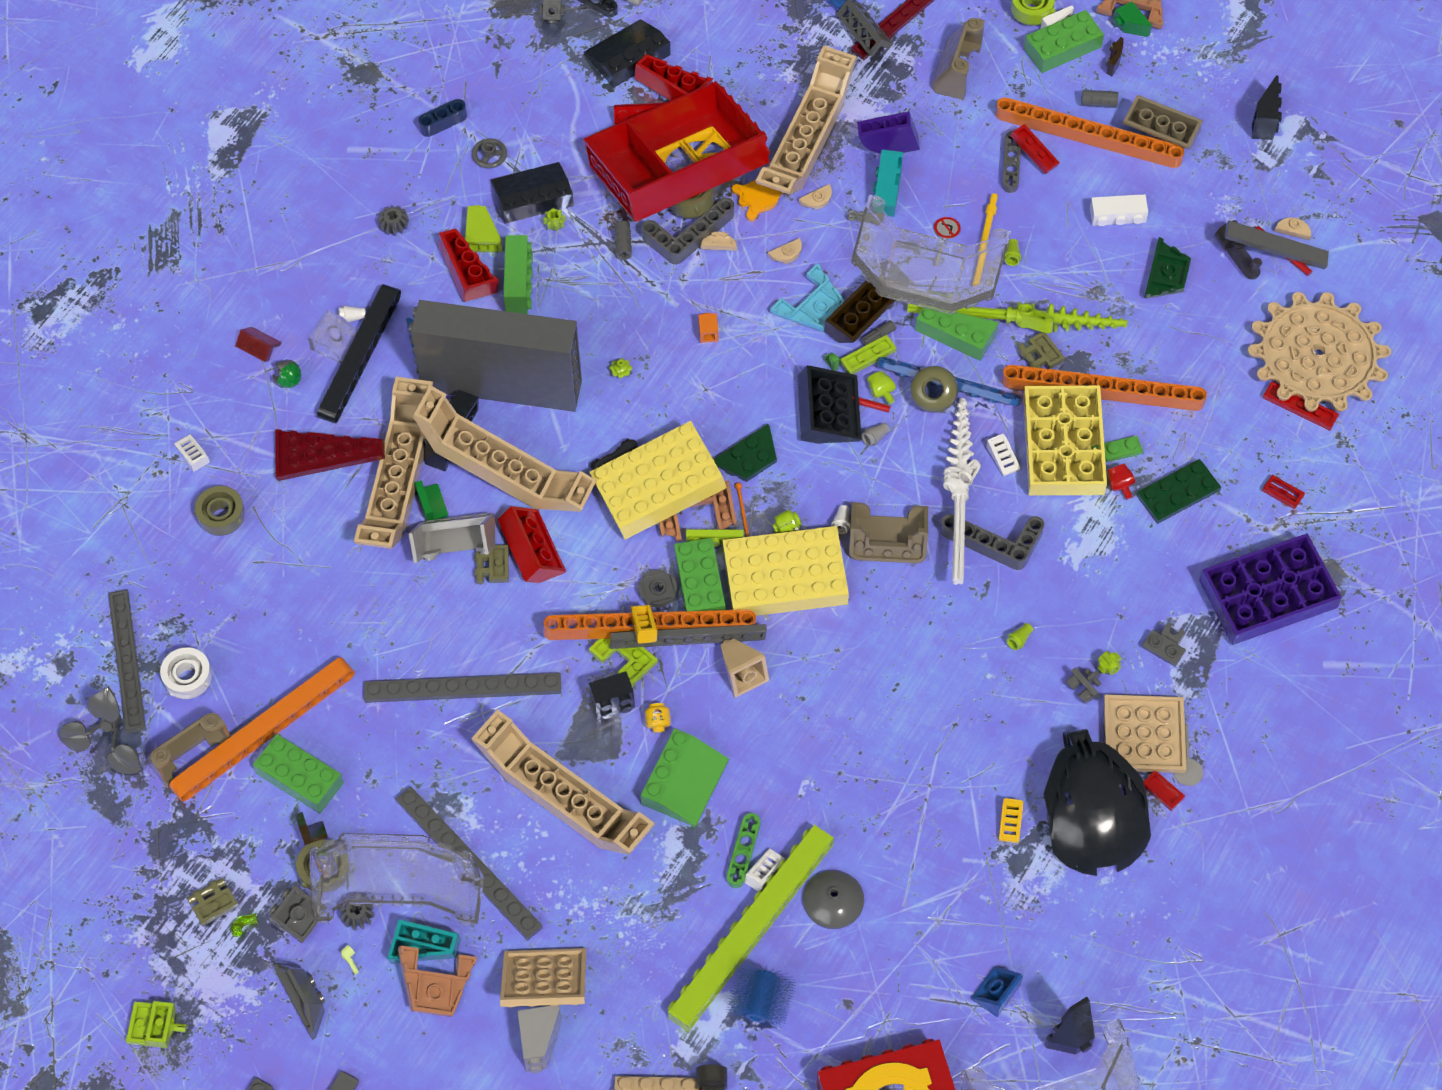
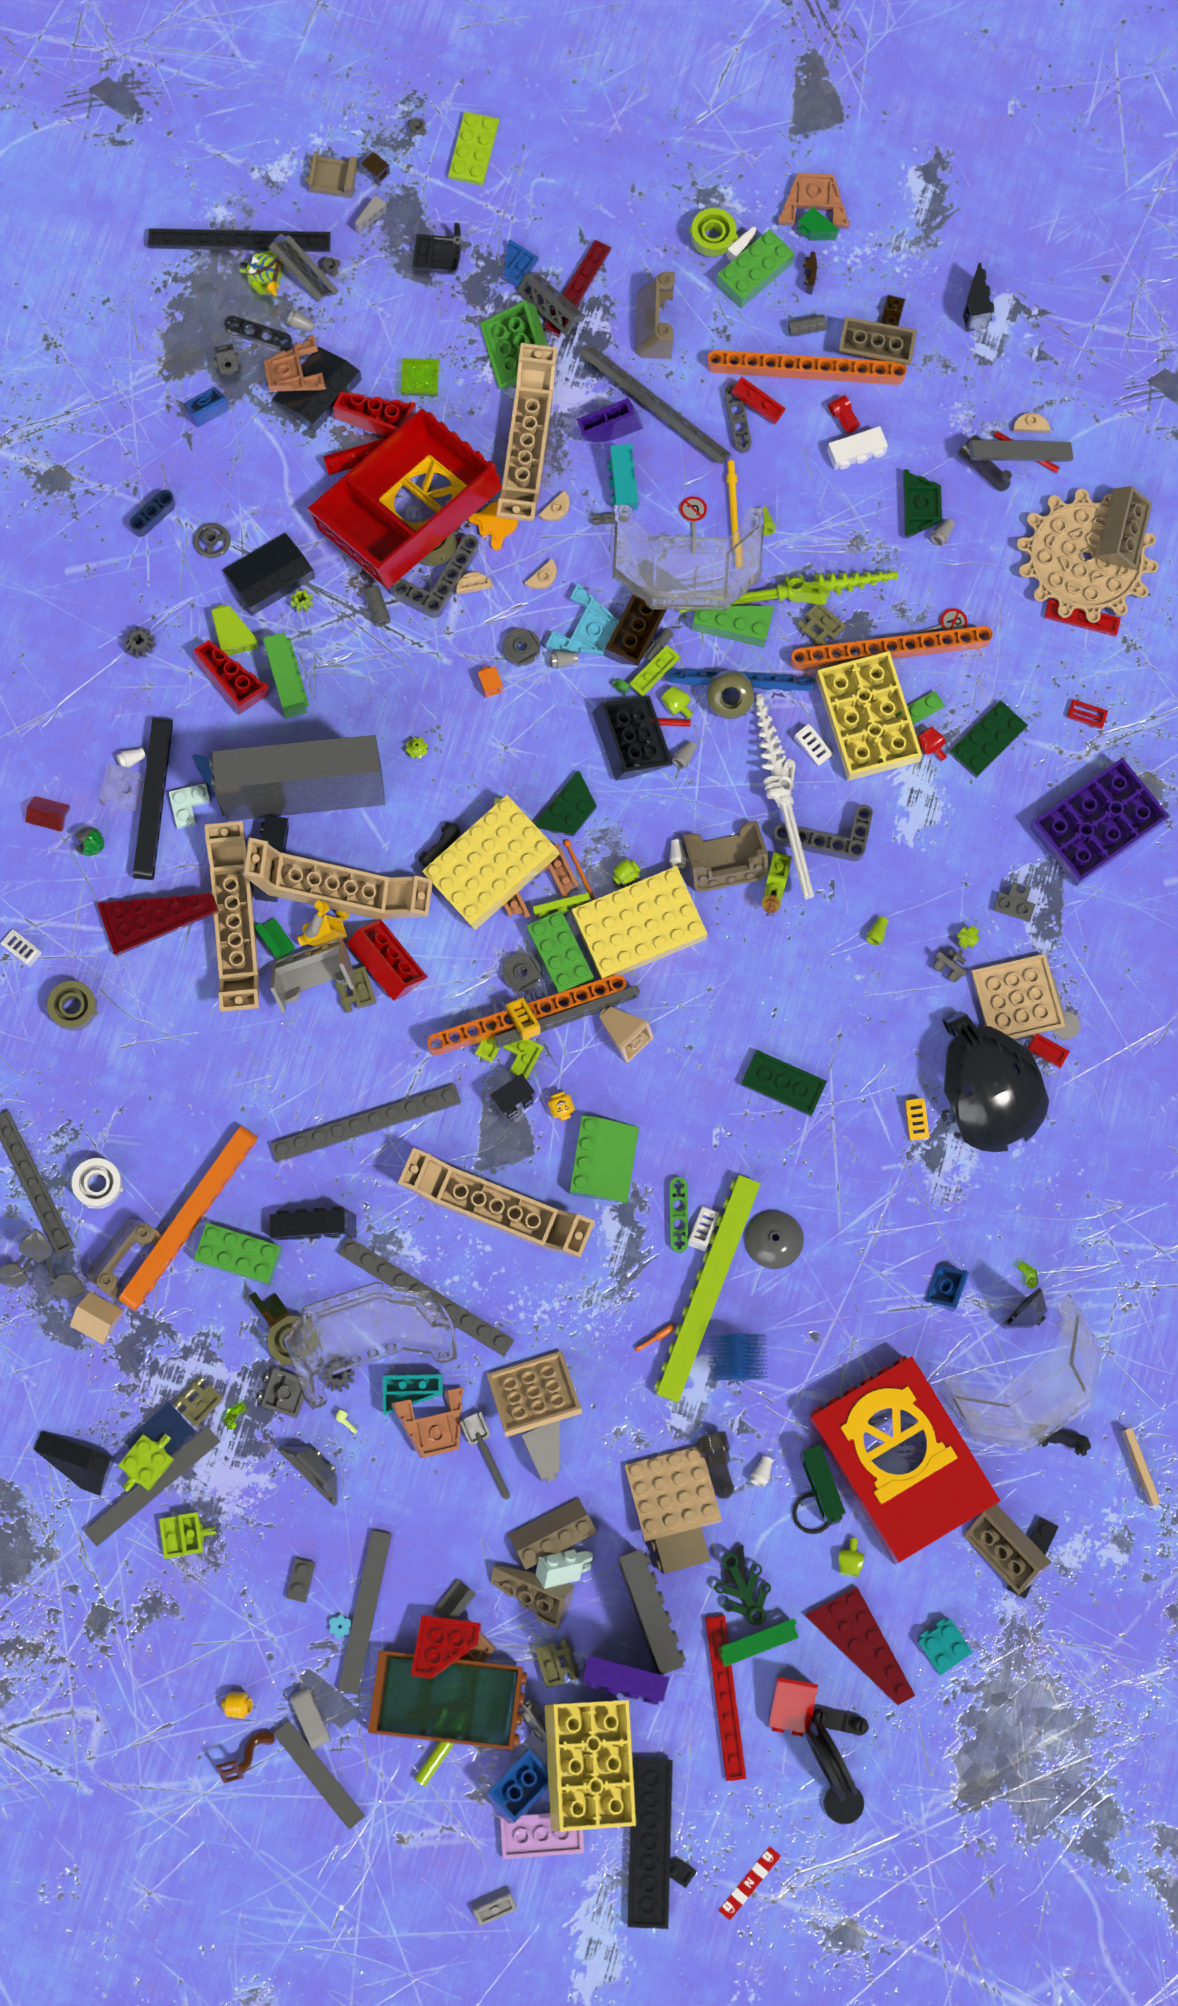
camera: 20 degrees left, 15 degrees up
none -> black wedge [34,1431,115,1496]
none -> tan slope [70,1292,124,1345]
none -> dark grey tile [84,1427,221,1547]
none -> lime plate [118,1434,175,1492]
none -> dark blue tile [124,1402,196,1455]
none -> light aqua plate [169,783,210,829]
none -> blue slope [183,387,229,428]
none -> nougat wing [264,335,326,392]
none -> black wedge [270,1206,357,1240]
none -> yellow torso [297,900,350,946]
none -> clear neon green plate [401,358,439,396]
none -> dark grey piece [459,1411,510,1500]
none -> bright green slope [480,300,548,389]
none -> dark grey plate [503,628,540,667]
none -> light grey cone [549,651,578,669]
none -> dark grey plate [579,344,731,464]
none -> orange piece [635,1324,675,1352]
none -> dark green plate [741,1050,827,1117]
none -> lime plate [762,852,792,913]
none -> red piece [828,395,860,434]
none -> dark brown slope [880,295,905,326]
none -> piece [911,608,968,635]
none -> light grey cone [931,519,955,546]
none -> clear neon green arm [1017,1260,1039,1289]
none -> dark tan slope [1098,486,1152,570]

